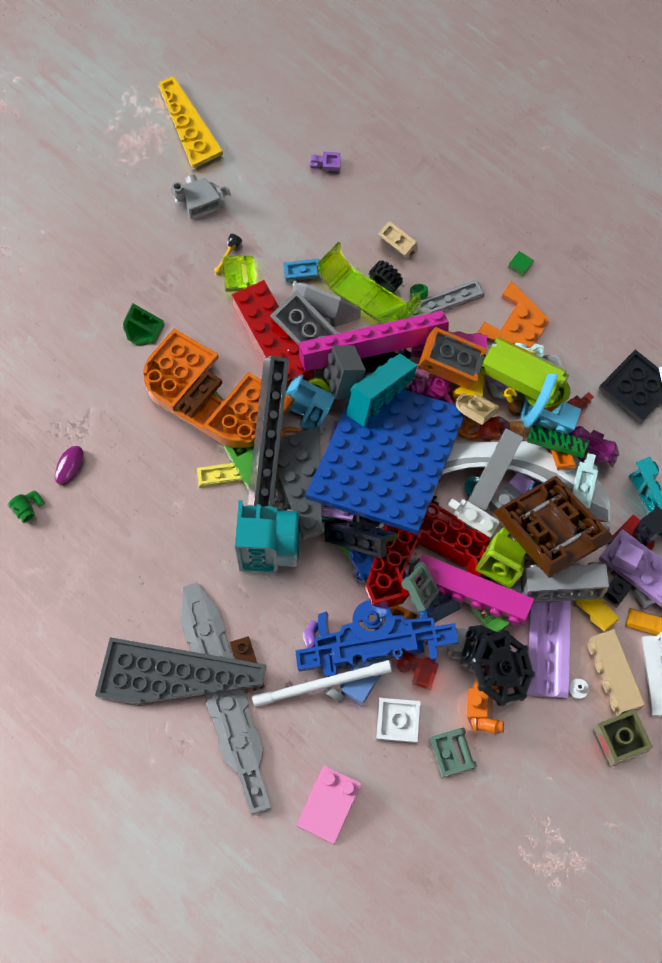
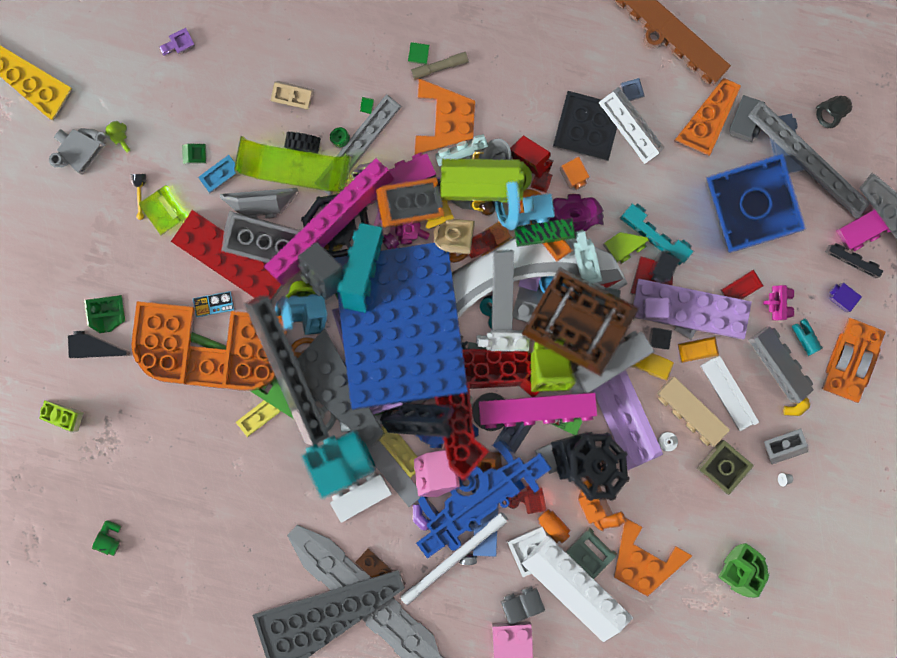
camera: 30 degrees left, 20 degrees up
magenta arm [55,446,84,485] -> none
reddish brown hinge [176,371,223,418] -> none
sand green plate [402,562,439,612] -> none
none -> lime slope [39,400,84,432]
none -> black slope [68,331,130,358]
none -> lime piece [105,121,130,153]
none -> green slope [182,143,206,164]
none -> tile [193,291,234,317]
none -> white brick [330,473,392,523]
none -> light grey tile [337,418,422,507]
none -> green piece [360,97,374,114]
none -> light yellow tile [379,426,418,478]
none -> dark tan piece [411,52,469,80]
none -> bright pink slope [414,450,460,497]
none -> dark grey brick [501,586,545,625]
none -> red hinge [510,135,552,178]
none -> white slope [521,535,633,642]
none -> orange head [538,509,571,543]
none -> orange brick [559,157,589,190]
none -> lime slope [603,232,649,263]
none -> orange wing [614,517,692,597]
none -> bright green brick [718,543,770,598]

